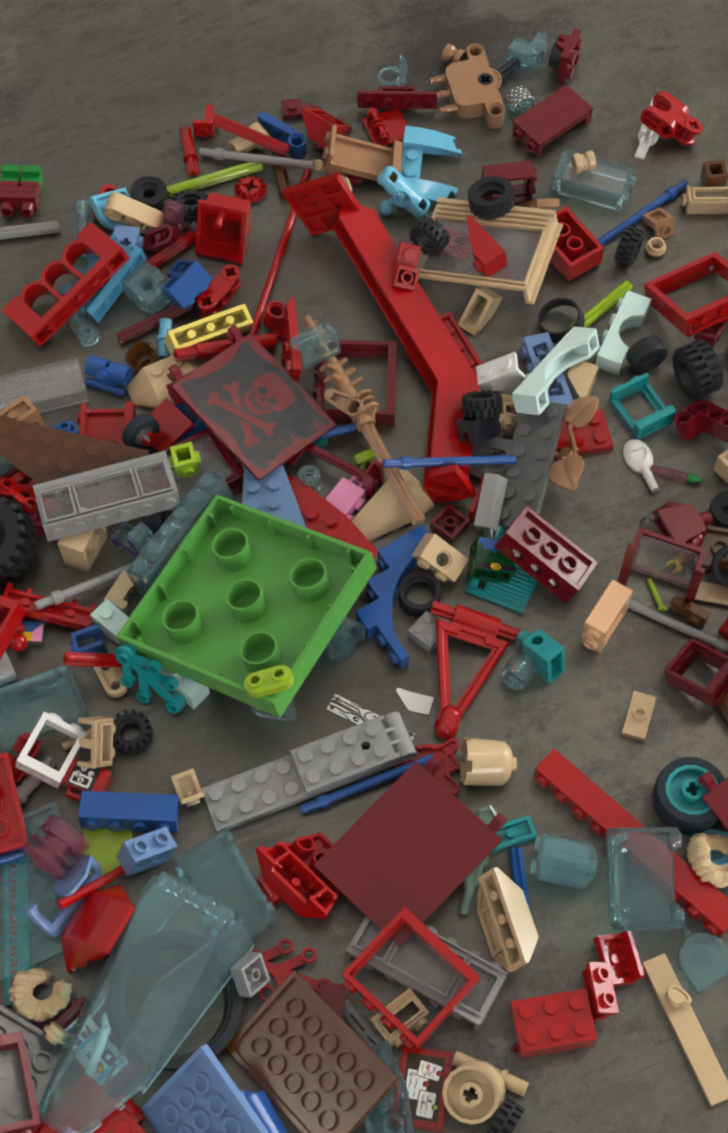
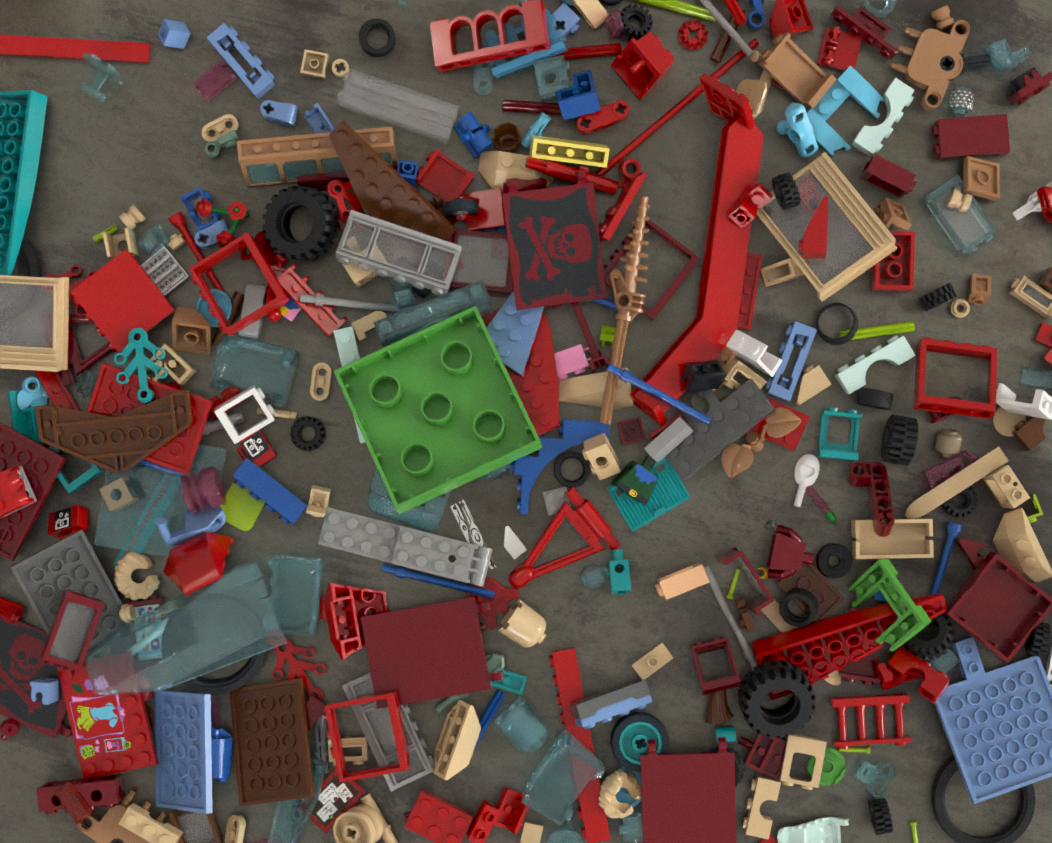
camera: 30 degrees right, 25 degrees up
red bar [56,865,126,910] -> none
red axle [63,652,146,669] -> none
blue window [69,624,109,654] -> none
tan window [77,716,116,769] -> none
teal plant [114,644,186,714] -> none
medium blue brick [116,826,178,877] -> none
dark red plate [143,224,178,252] -> none
lime brick [168,442,202,478] -> none
light grey piece [230,952,271,997] -> none
lime plate [244,665,294,698] -> none
clear light blue panel [290,322,341,369] -> none
clear light blue brick [298,465,321,492] -> none
black tyre [462,390,502,418] -> none
black tyre [467,176,515,219] -> none
dark red brick [494,505,598,604] -> none
light aqua arch [512,326,600,415] -> none
blue bar [597,179,689,246] -> none
none -> clear light blue windscreen [366,468,452,533]
none -> piece [570,679,653,729]
none -> light aqua arch [851,78,914,157]
none -> medium nougat tile [963,156,1000,201]

